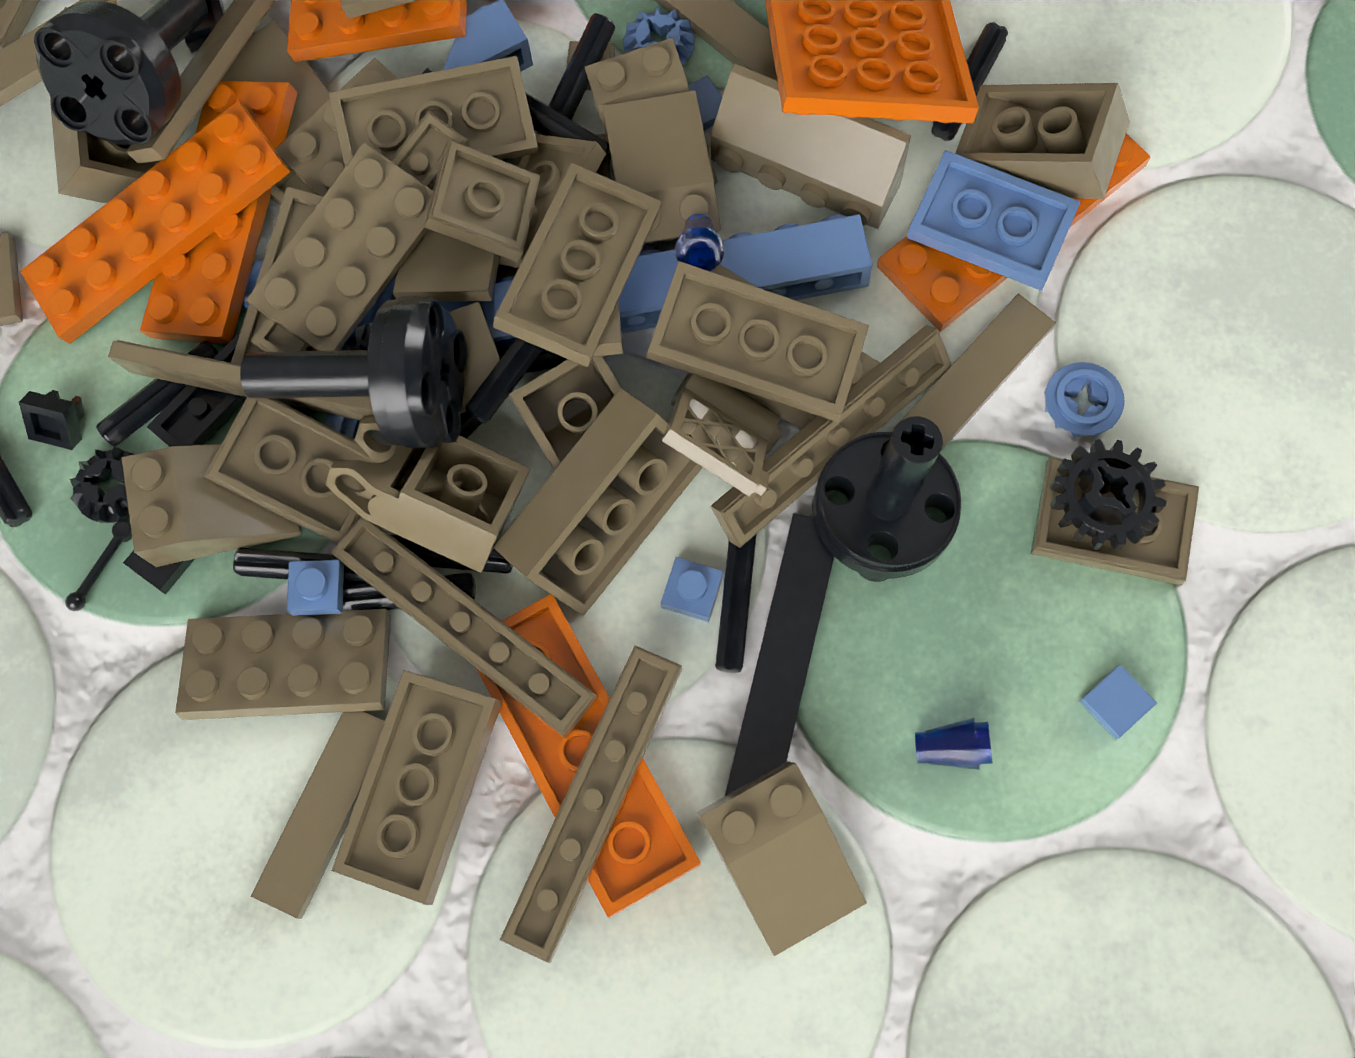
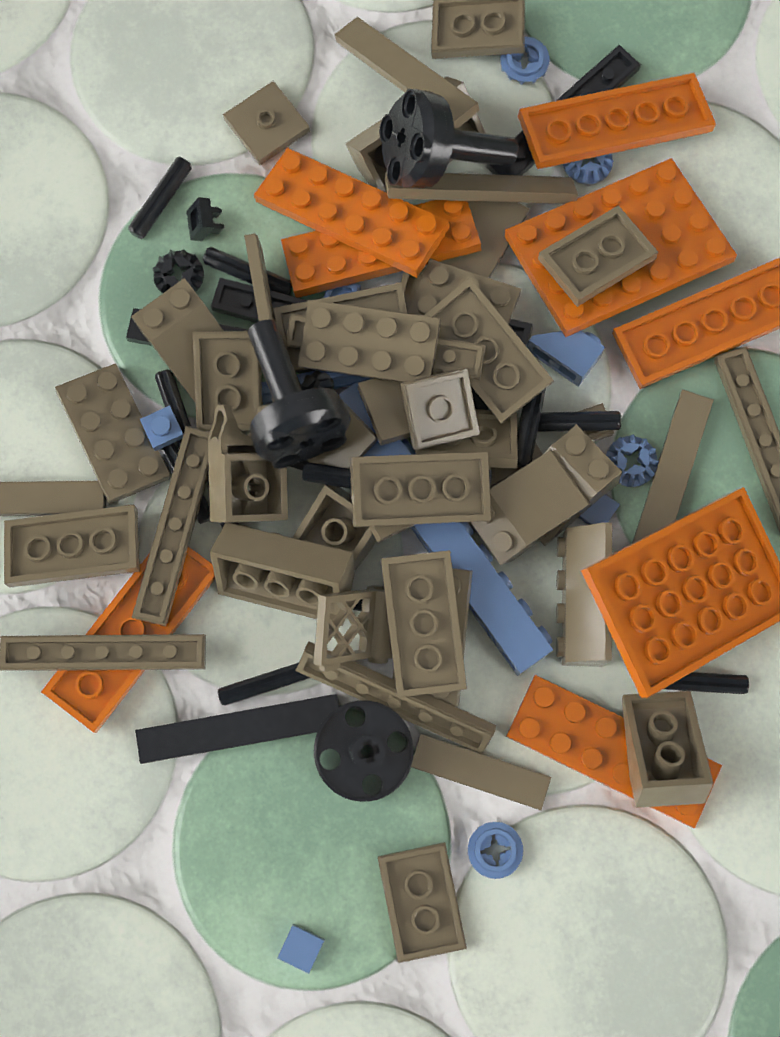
camera: 60 degrees right, 5 degrees up
black hinge [65,521,132,611] -> none
medium blue plate [660,557,724,622] -> none
clear blue cone [675,214,725,271] -> none
dark tan slope [697,761,867,956] -> none
medium blue plate [907,150,1081,291] -> none
clear blue cone [915,718,993,770] -> none
black gear [1050,439,1166,551] -> none

